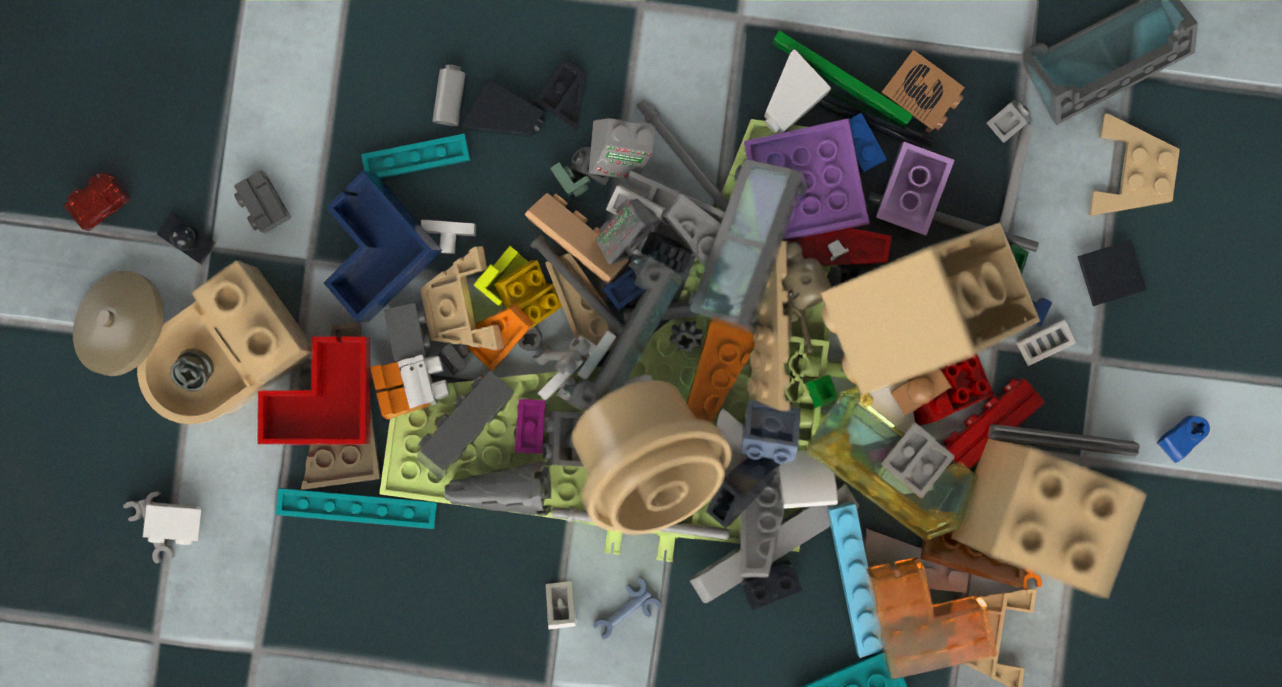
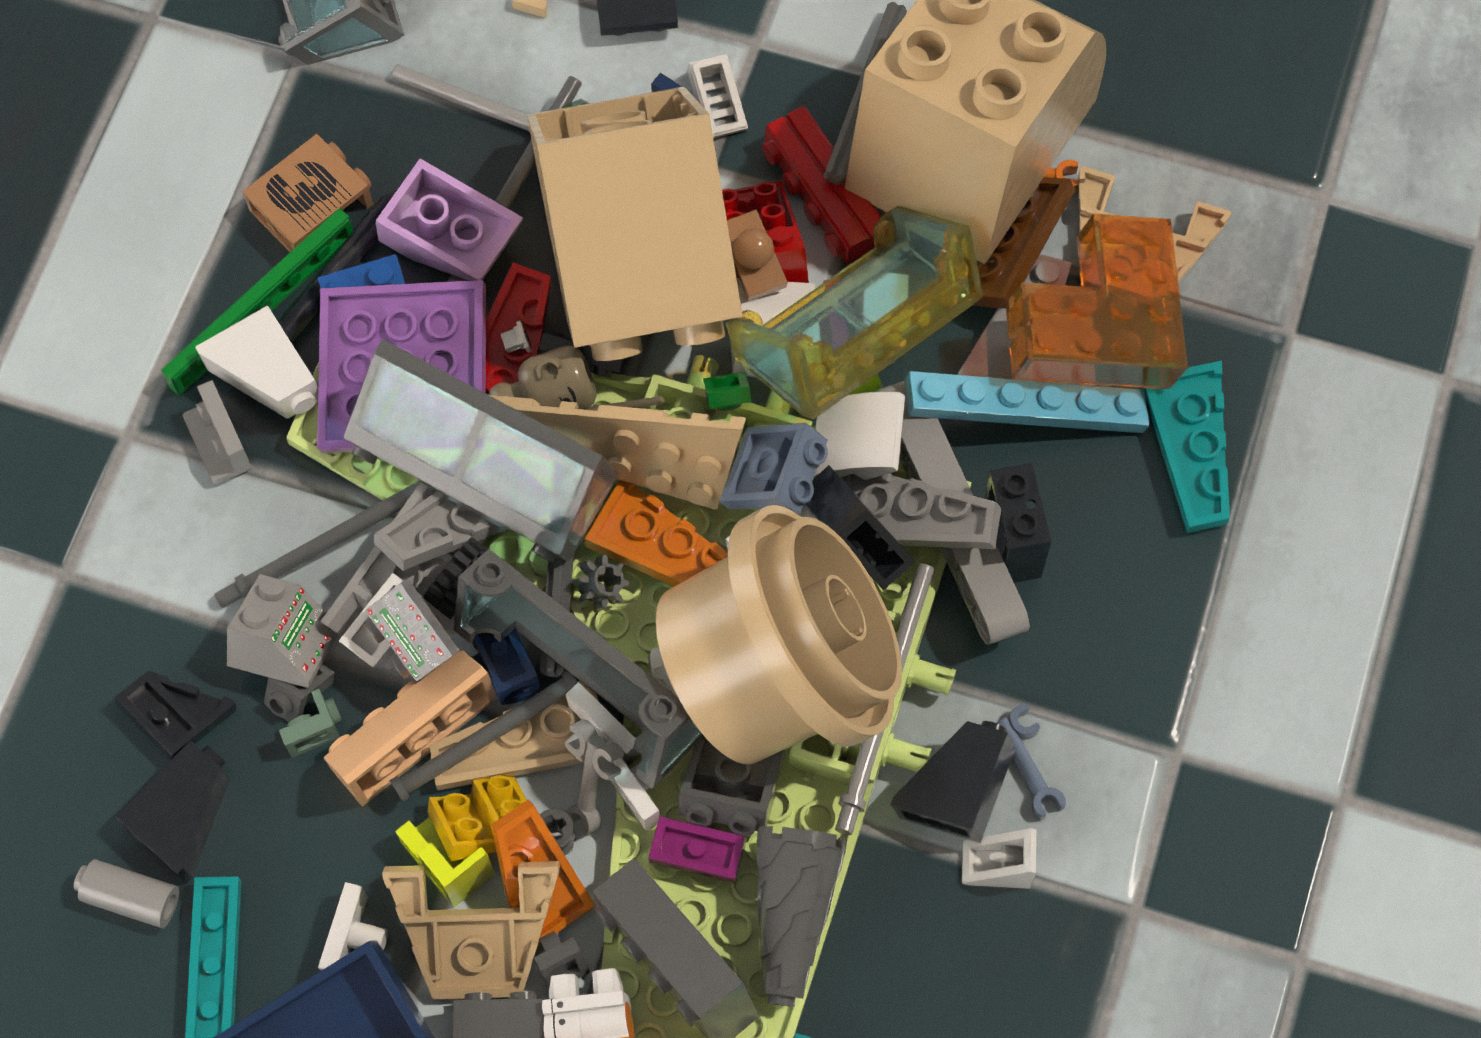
camera: 80 degrees left, 20 degrees down
light grey slope [881,422,955,498] -> none
light grey bracket [987,99,1031,143] -> none
none -> light grey bracket [183,380,252,484]
none -> black slope [890,721,1016,843]

